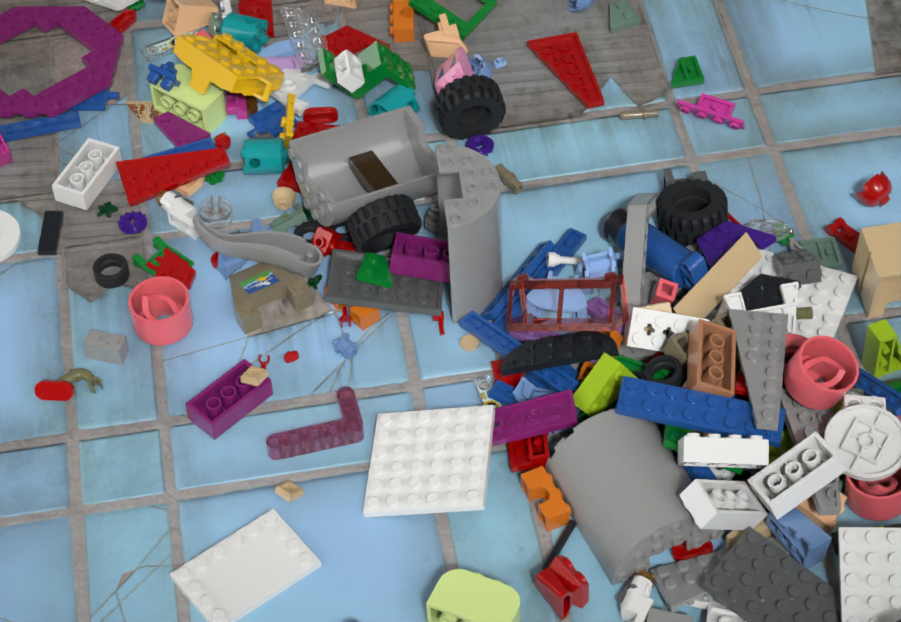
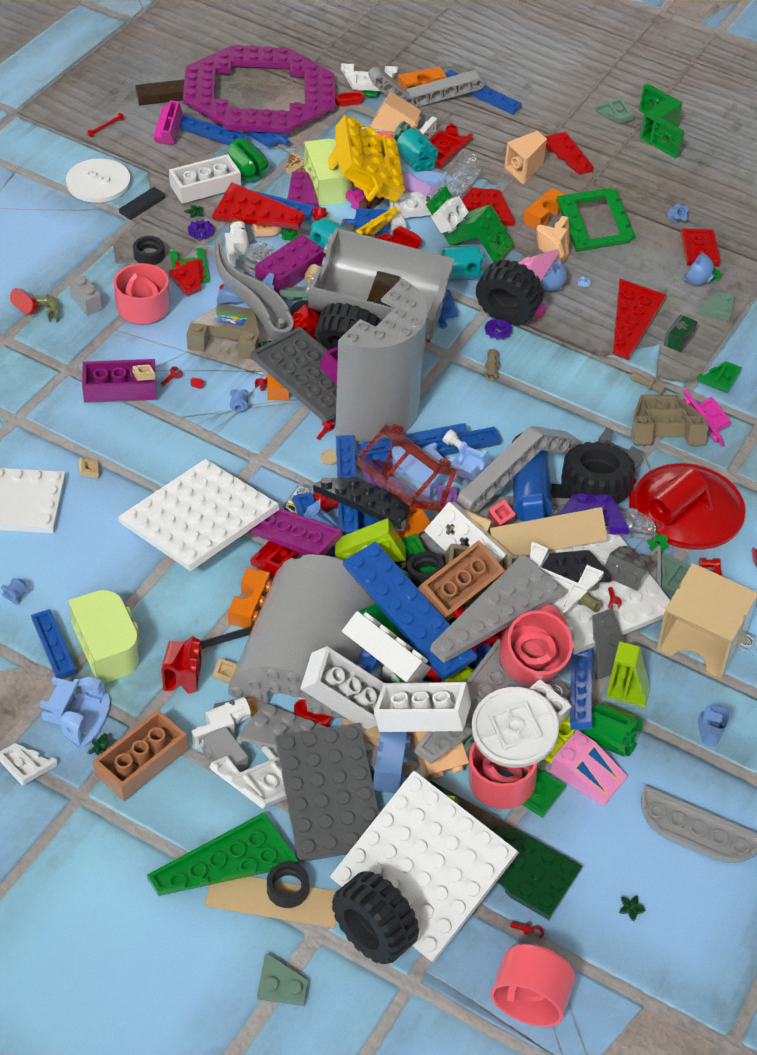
camera: 35 degrees right, 0 degrees up
blue hips [147,61,181,92] -> none
clear pink beam [266,387,364,460] -> none
green wing [356,252,393,289] -> none
none -> tan tile [212,658,237,684]
none -> green cylinder [225,138,269,183]
none -> magenta brick [255,234,326,296]
none -> dark grey wing [592,608,625,680]
none -> red hand [608,587,622,609]
none -> dark tan wedge [631,395,708,446]
none -> red dish [634,463,746,550]
none -> piece [664,315,698,352]

